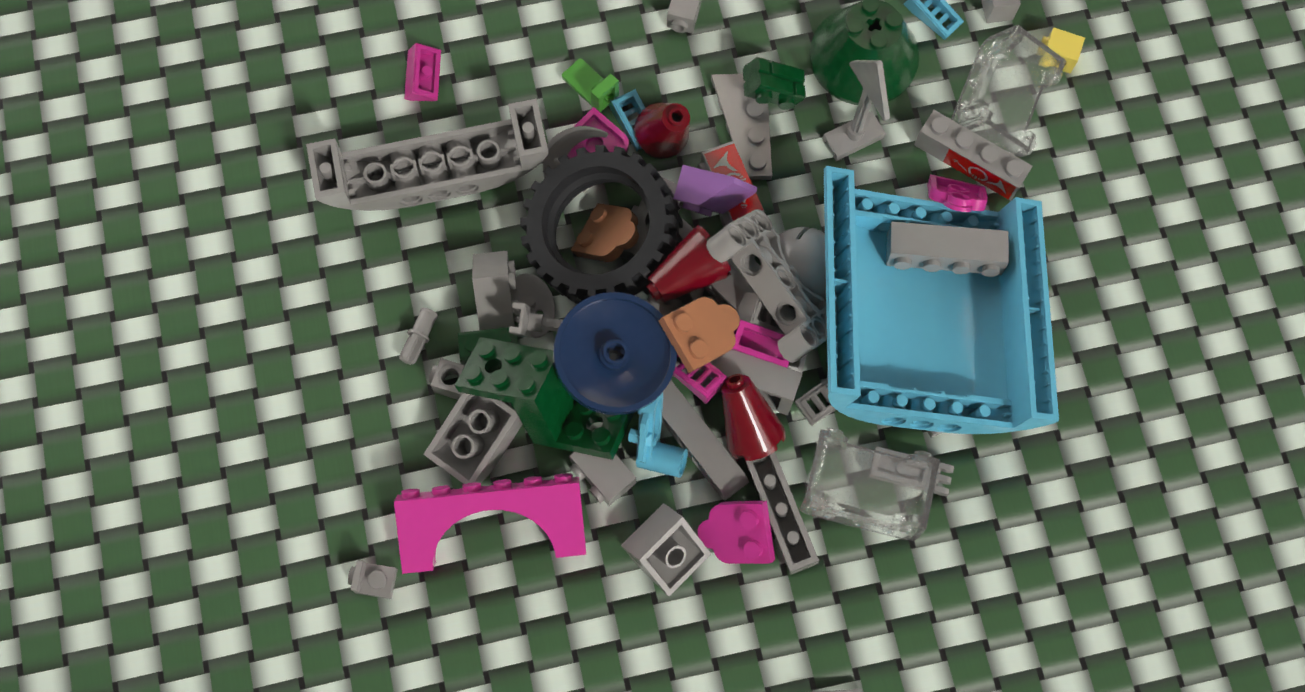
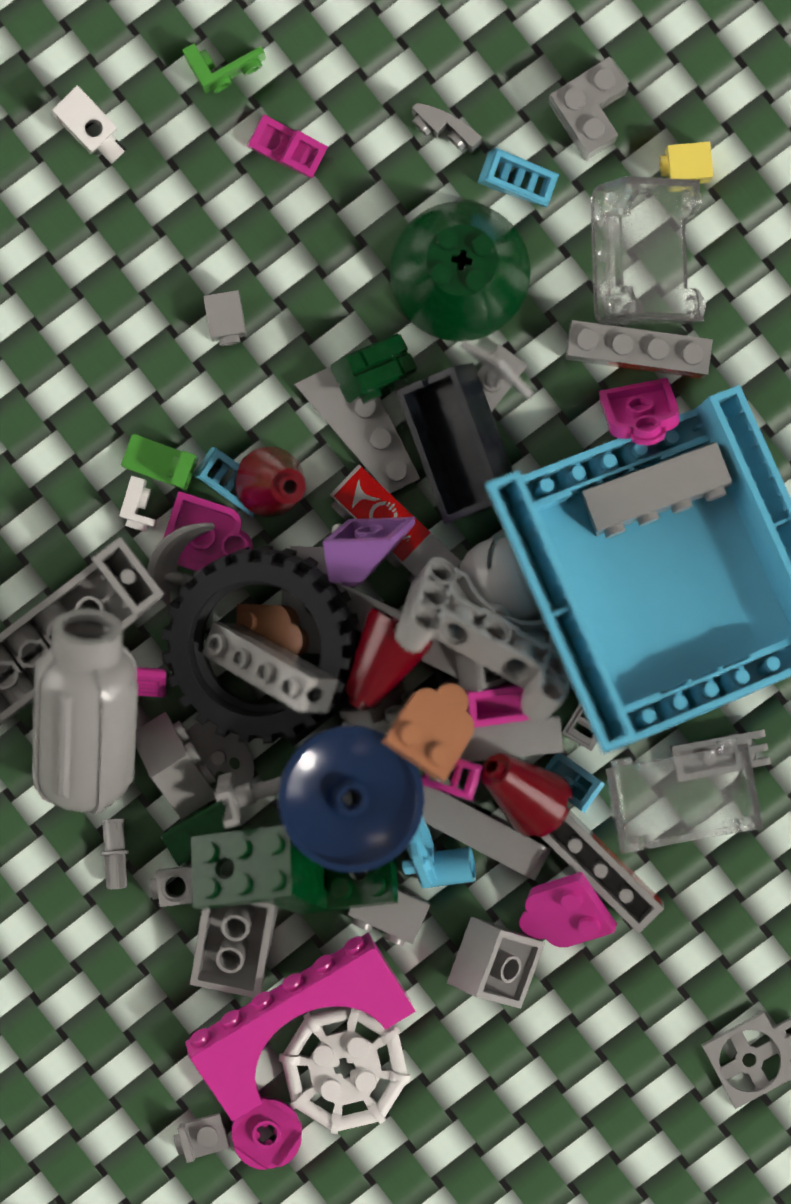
camera: 25 degrees left, 15 degrees up
none -> light grey piece [32,608,138,814]
none -> white bracket [119,476,157,532]
none -> dark pink slope [136,667,168,697]
none -> light grey piece [202,622,339,713]
none -> dark pink plate [232,1097,302,1170]
none -> white plate [279,1007,411,1135]
none -> black piece [396,363,513,524]
none -> medium azure slope [545,752,605,813]

